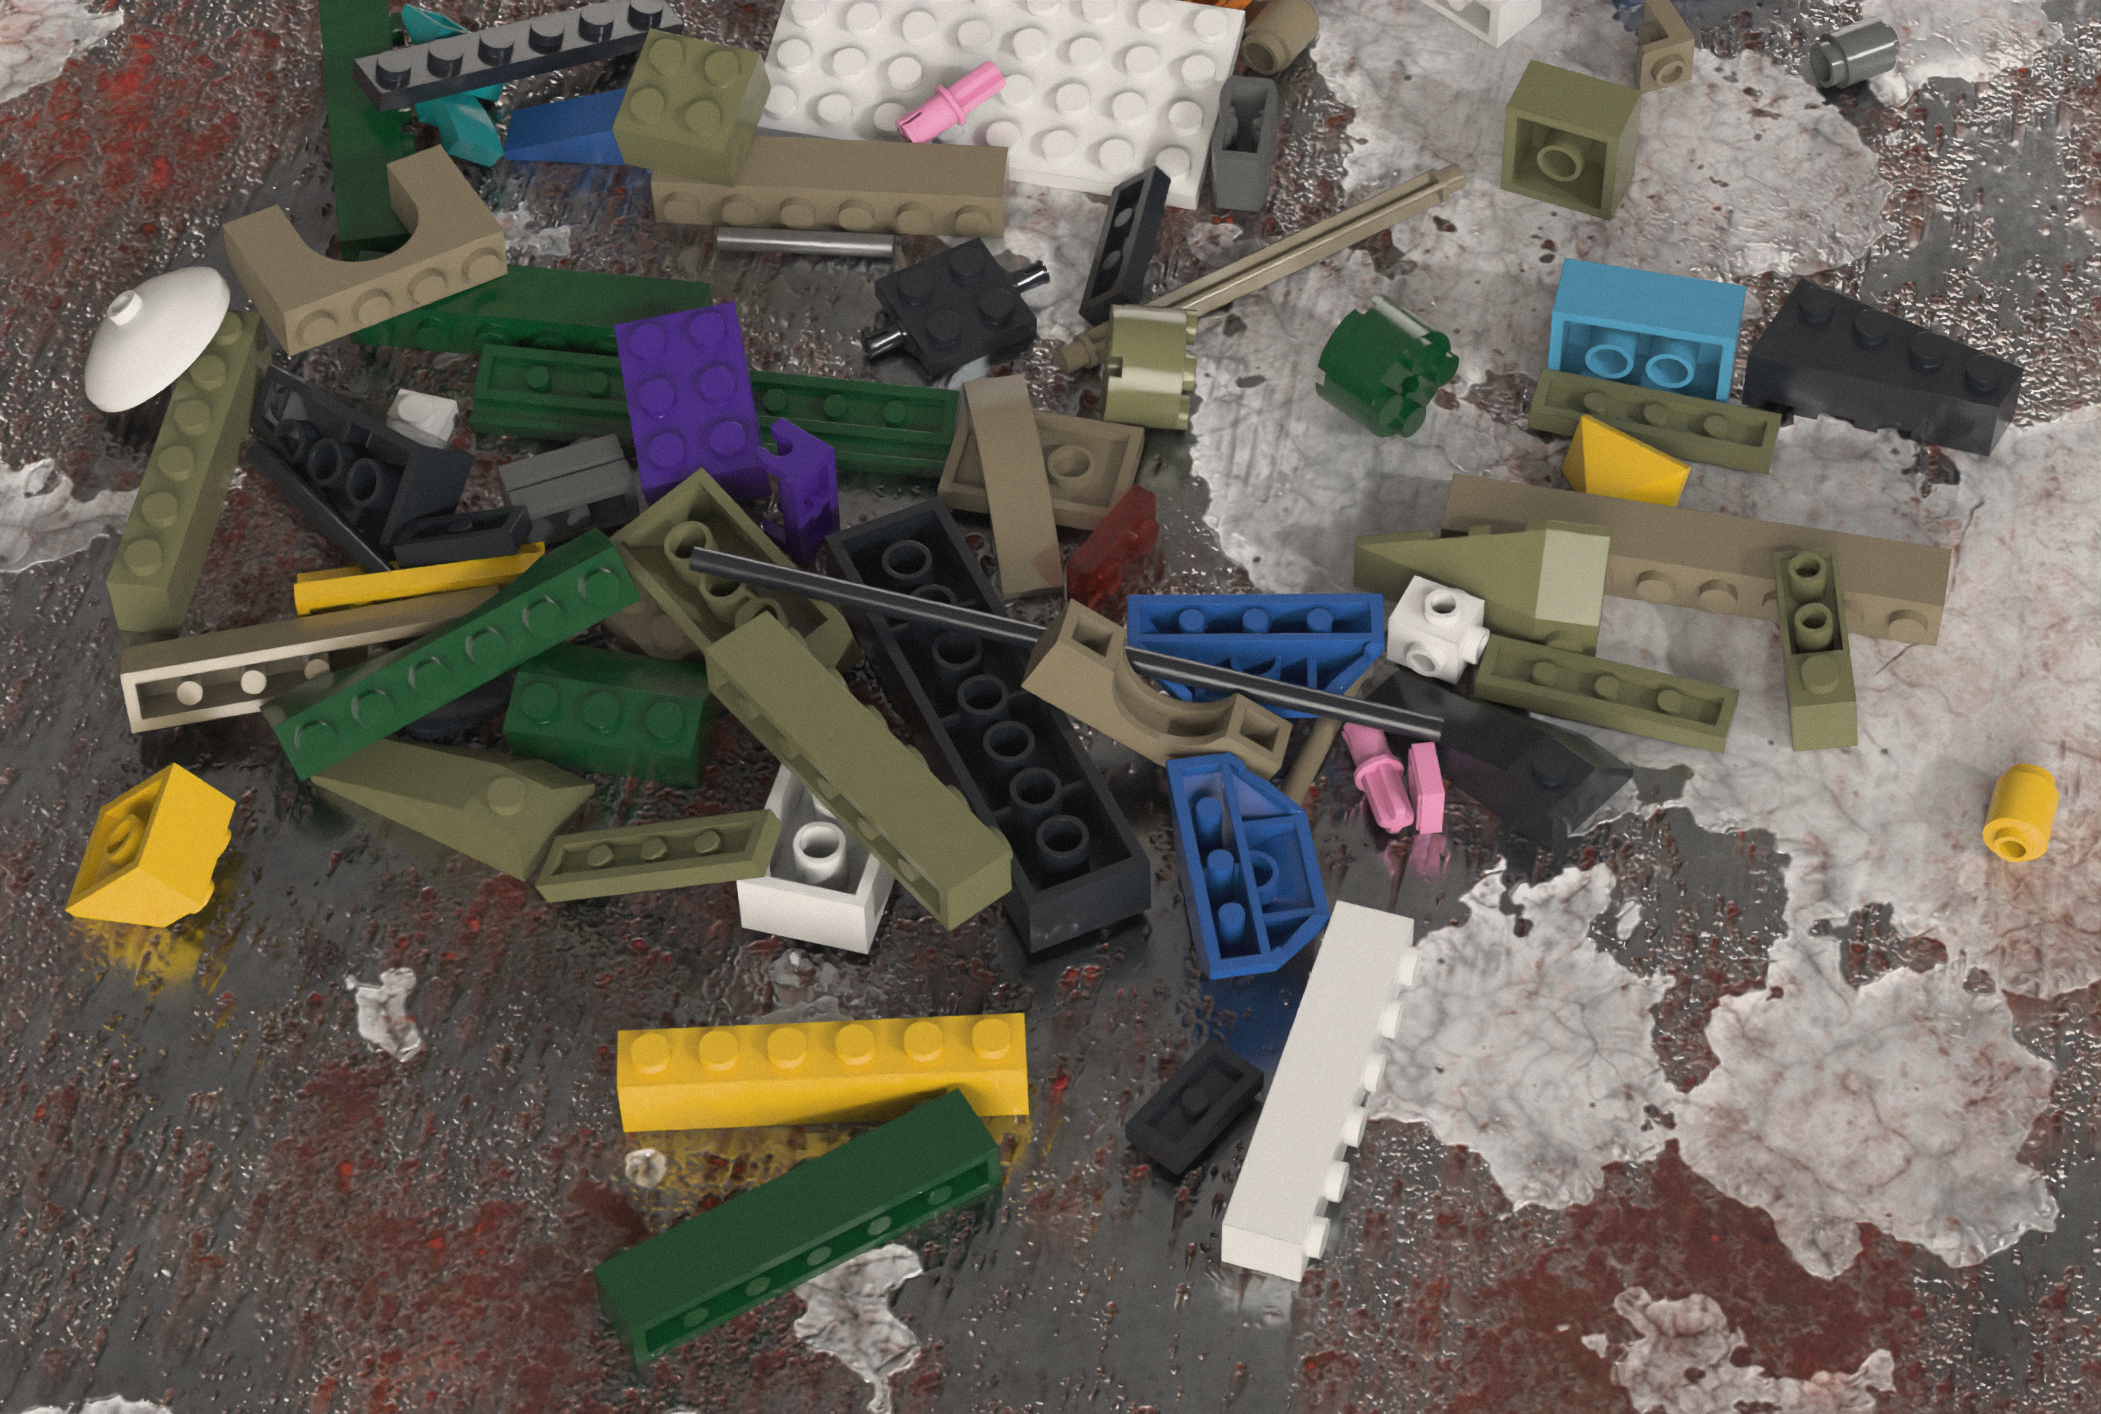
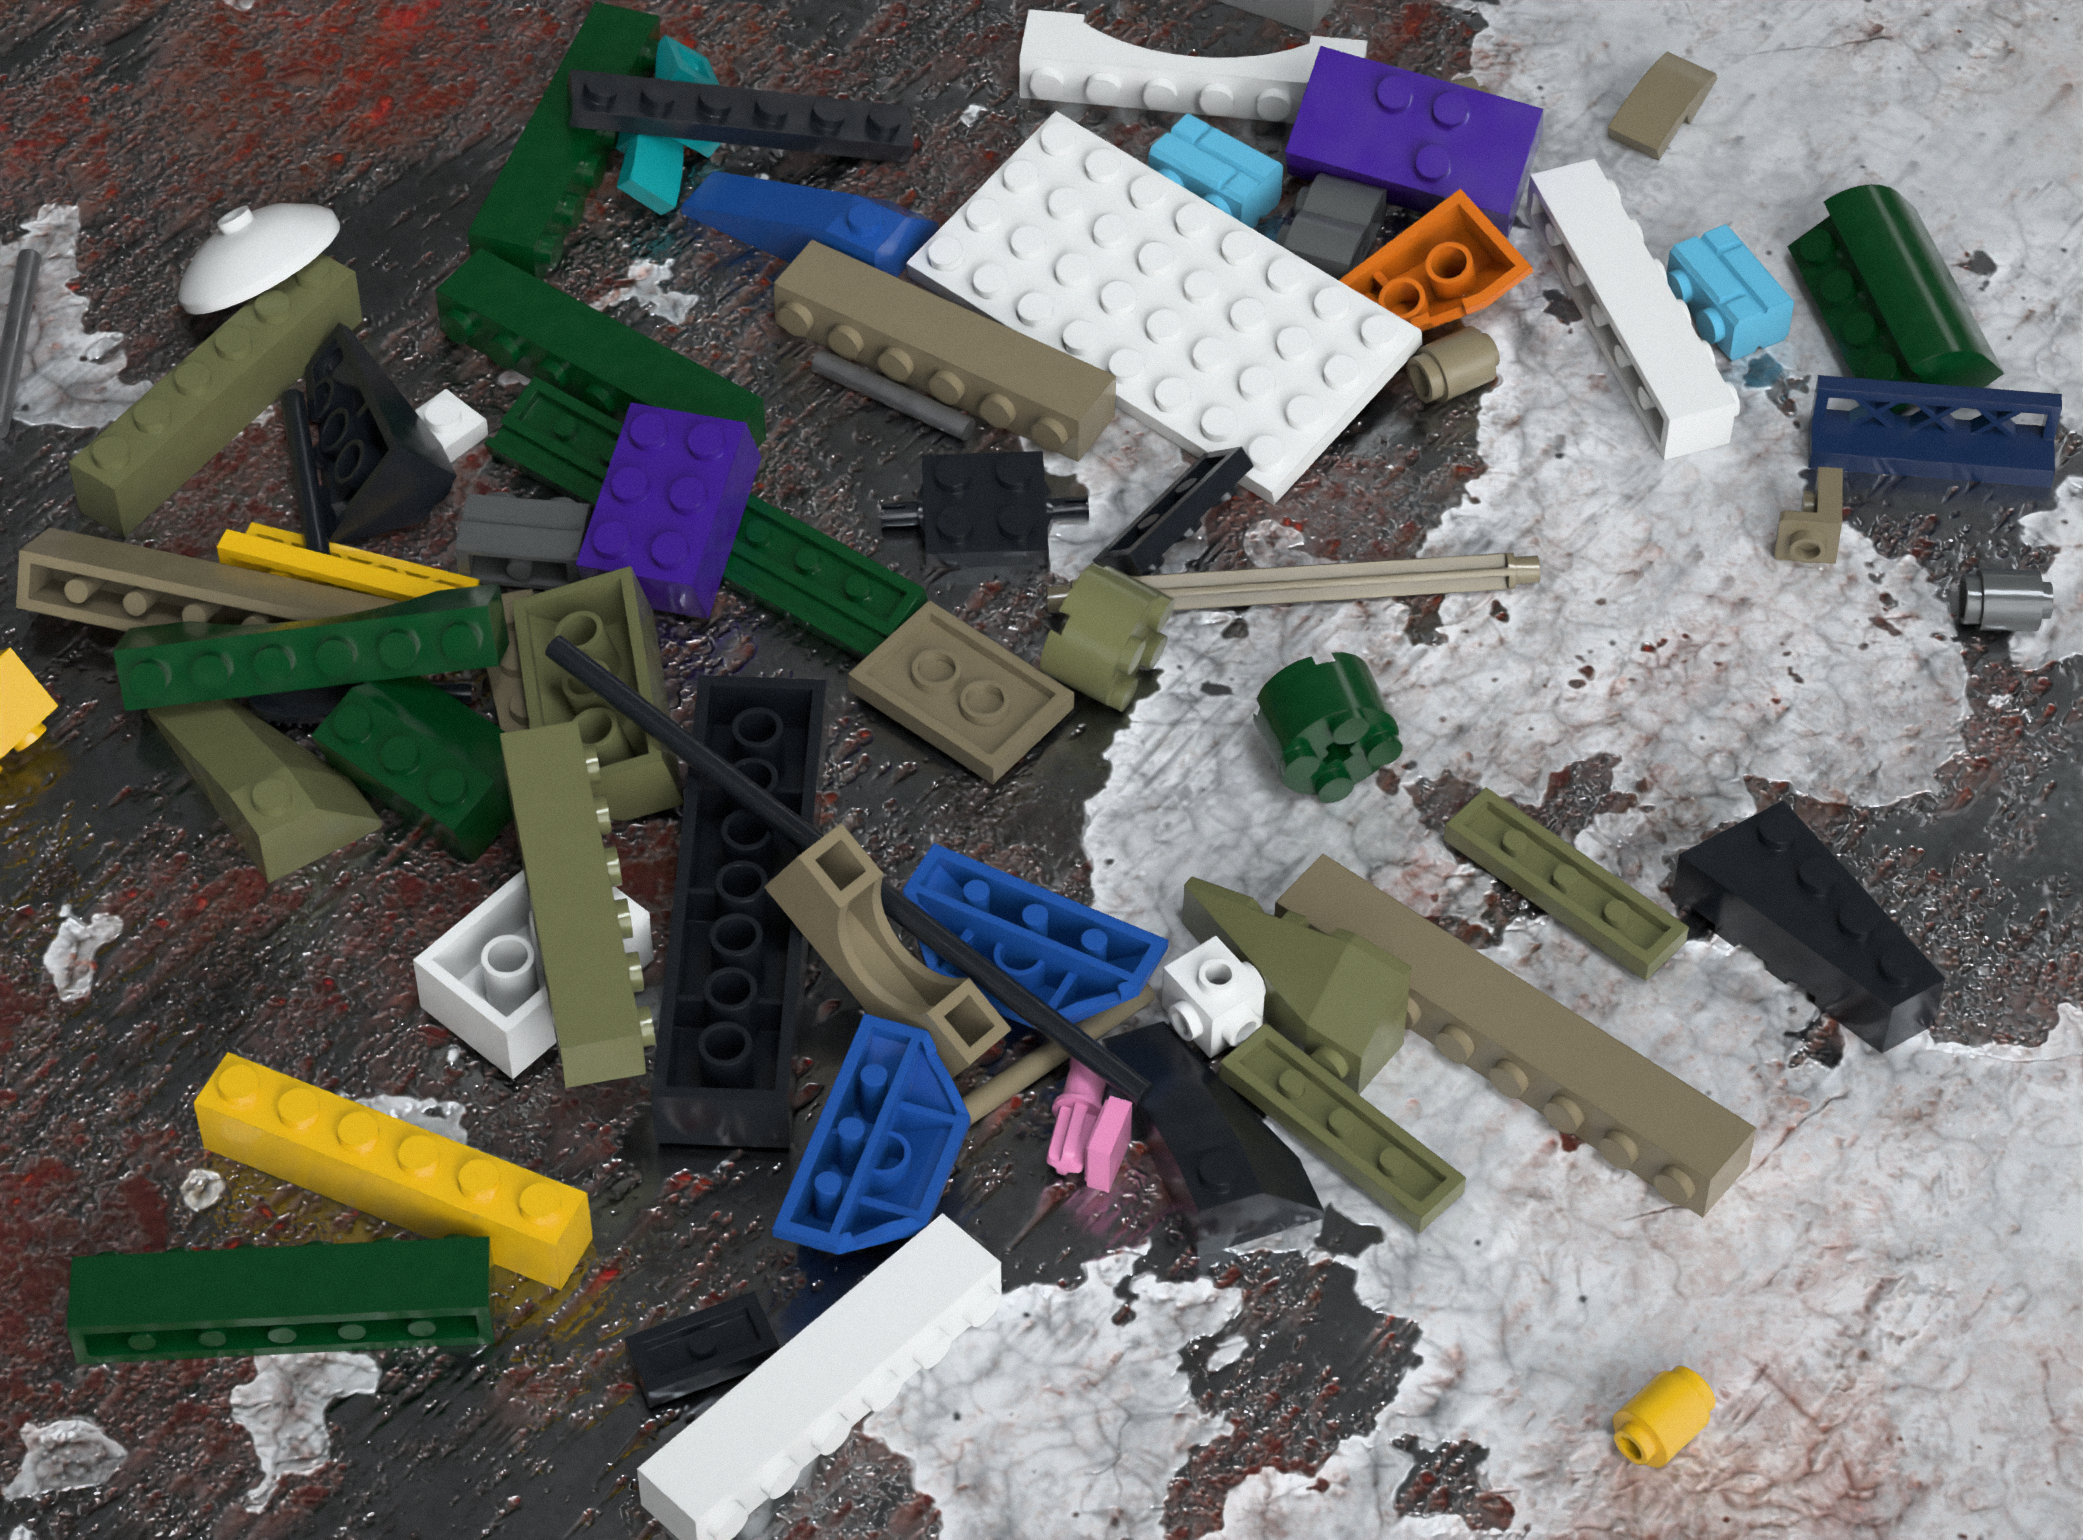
camera: 25 degrees right, 0 degrees up
dark tan arch [222,145,508,357] -> none
black plate [393,505,533,569] -> none
olive plate [535,809,783,903] -> none
olive brick [612,29,772,188] -> none
dark purple hinge [755,417,841,567] -> none
bright pink axle [895,61,1006,143] -> none
dark tan slope [962,374,1064,600] -> none
clear red plate [1066,484,1159,610] -> none
dark grey brick [1212,75,1278,211] -> none
olive brick [1500,59,1643,221] -> none
dark azure brick [1547,258,1747,404] -> none
yellow slope [1561,414,1692,507] -> none
olive slope [1772,547,1858,752] -> none

